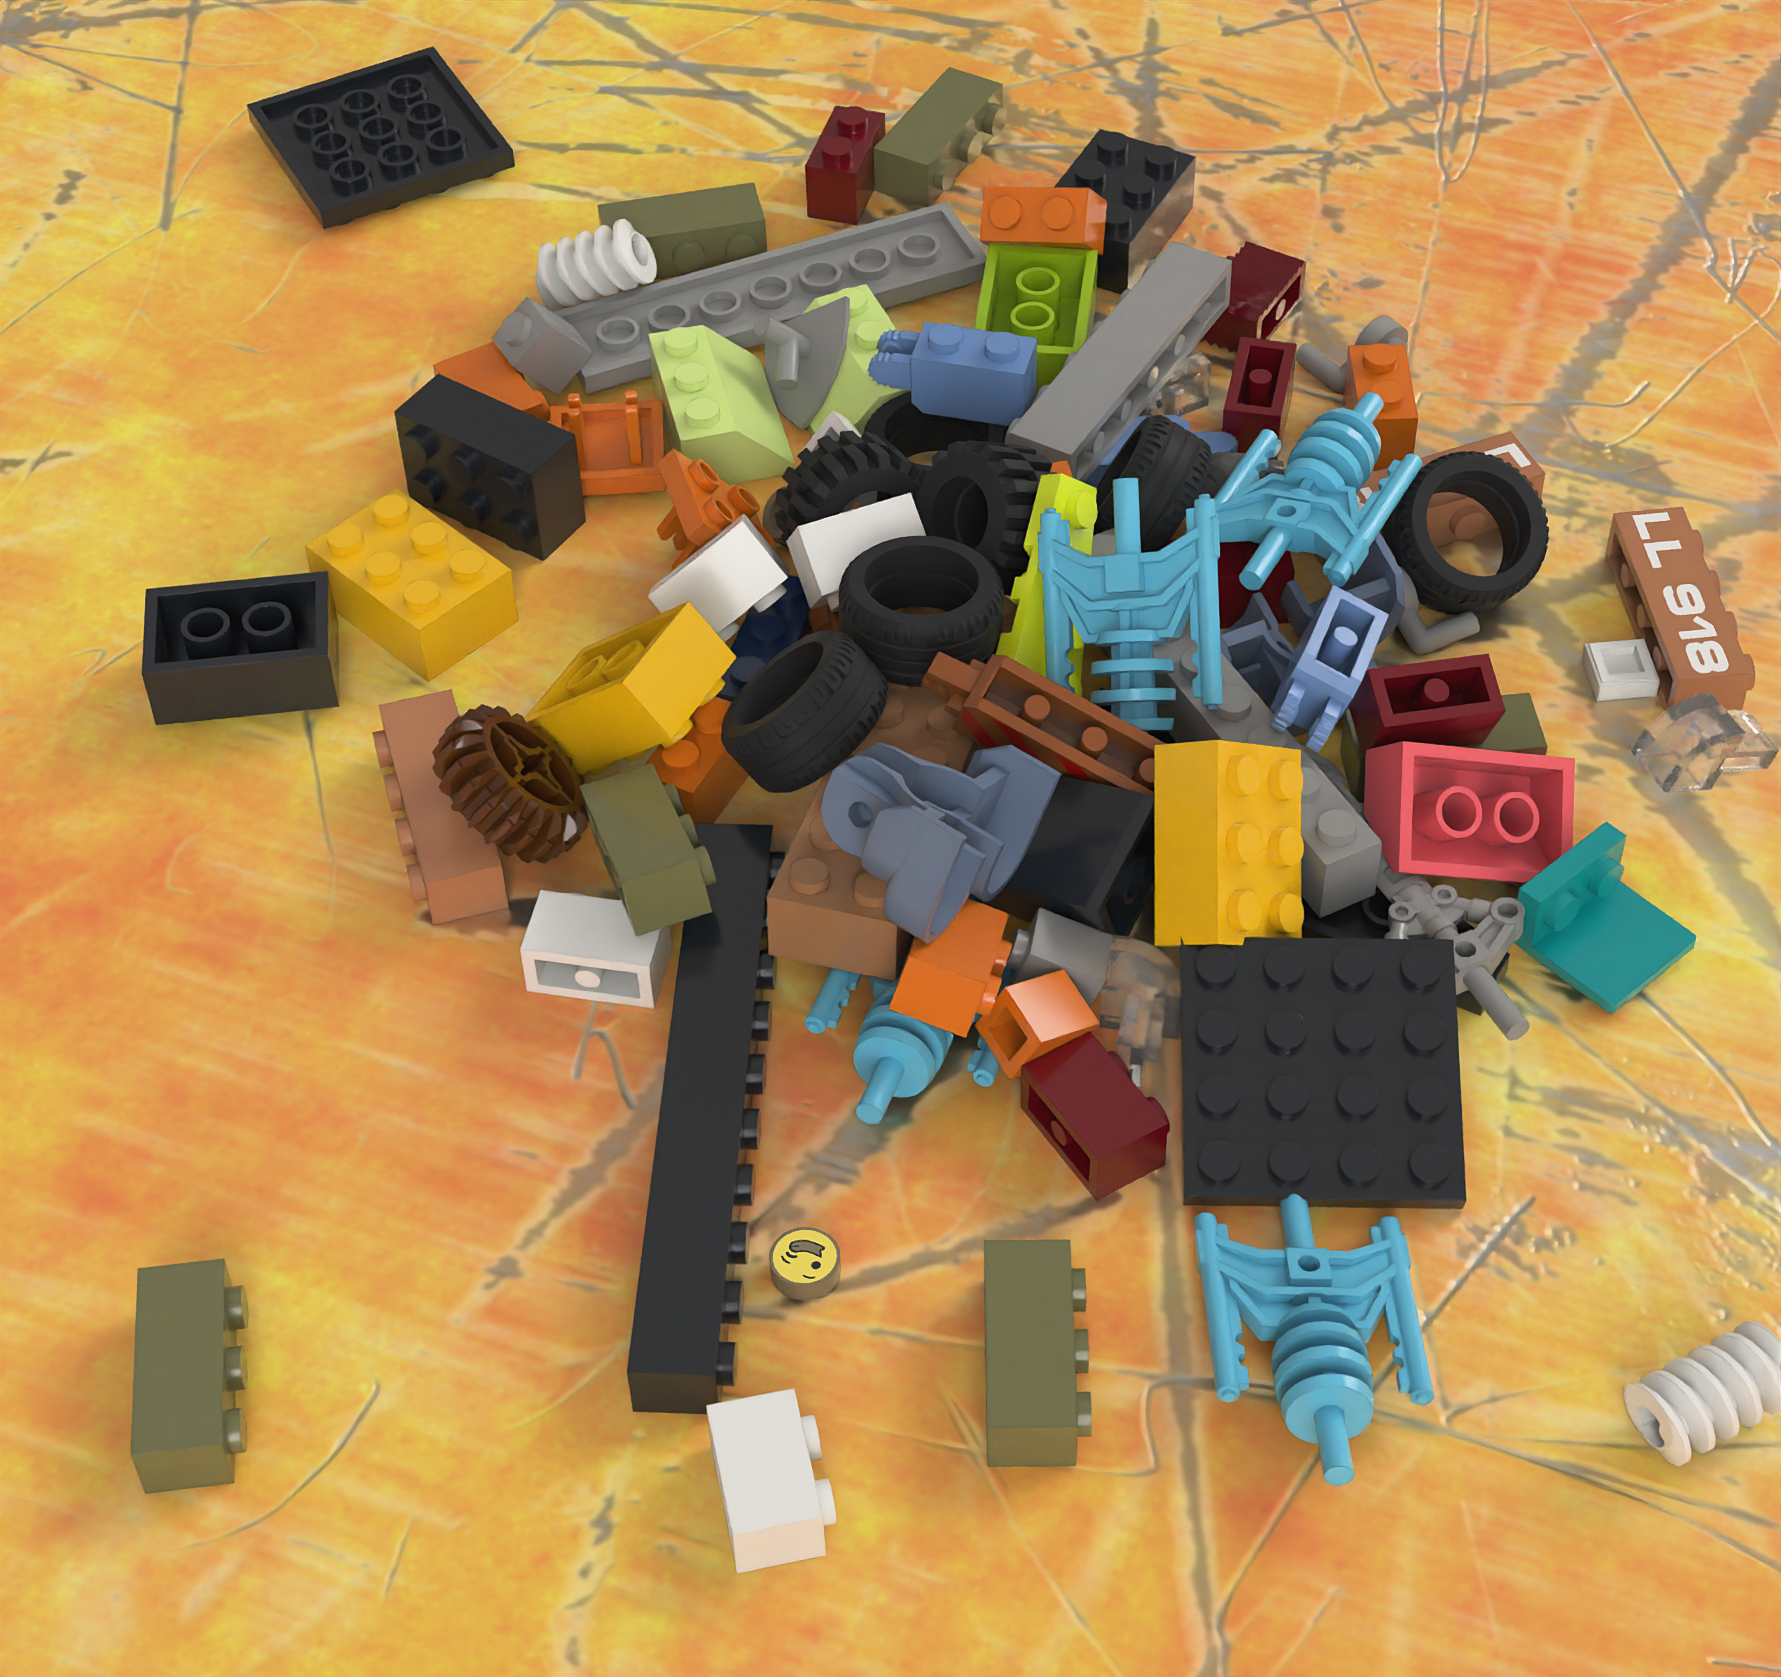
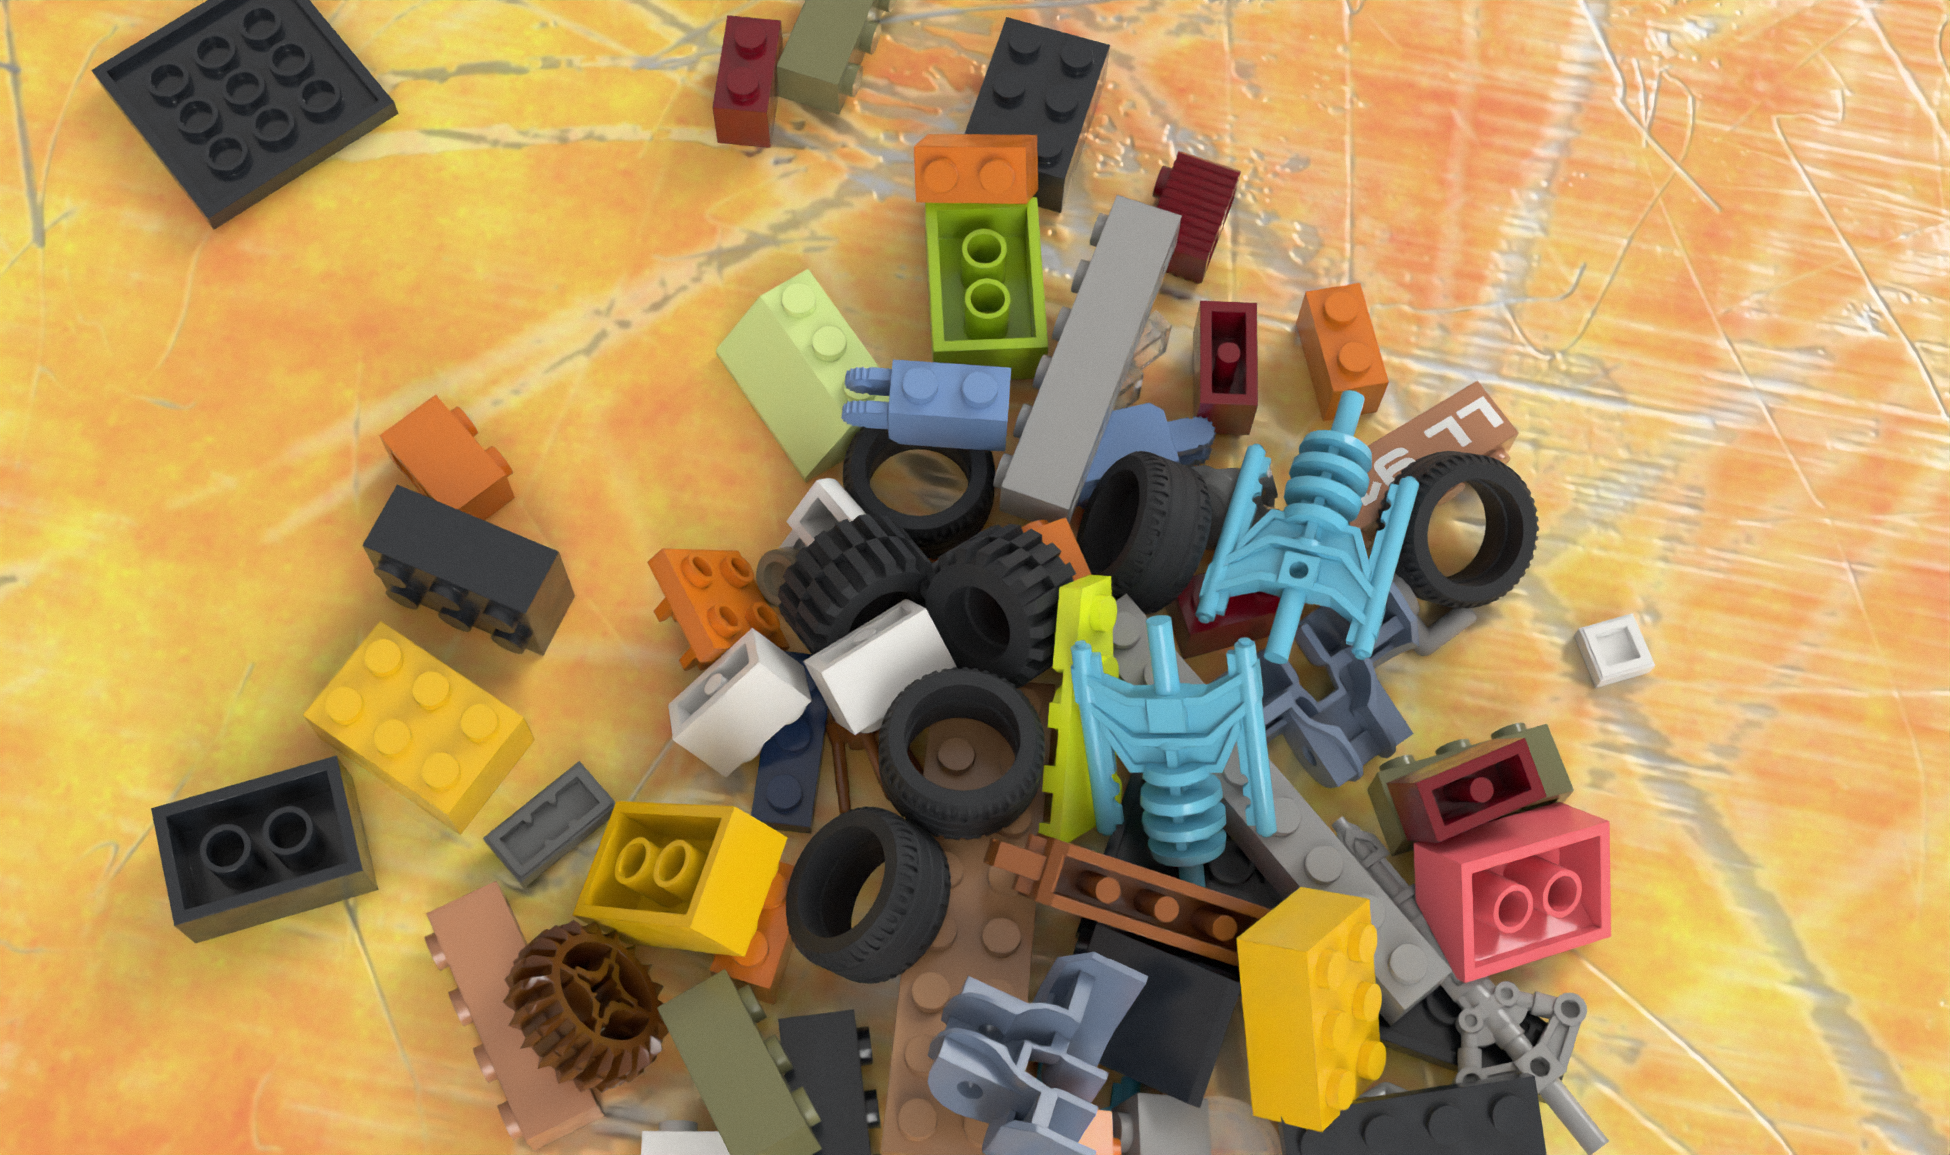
camera: 15 degrees left, 20 degrees up
light grey brick [492,296,593,395] -> none
white piece [536,219,657,312] -> none
orange plate [550,390,666,497] -> none
light grey plate [553,201,987,394] -> none
olive brick [597,182,767,280] -> none
yellowish green slope [648,325,796,485] -> none
light grey shield [754,296,850,430] -> none
medium blue hinge [1269,585,1389,752] -> none
light grey plate [1295,315,1408,393] -> none
teal bracket [1513,821,1696,1013] -> none
nougat brick [1605,507,1755,723] -> none
clear brick [1631,692,1779,793] -> none
none -> dark grey plate [483,761,616,888]

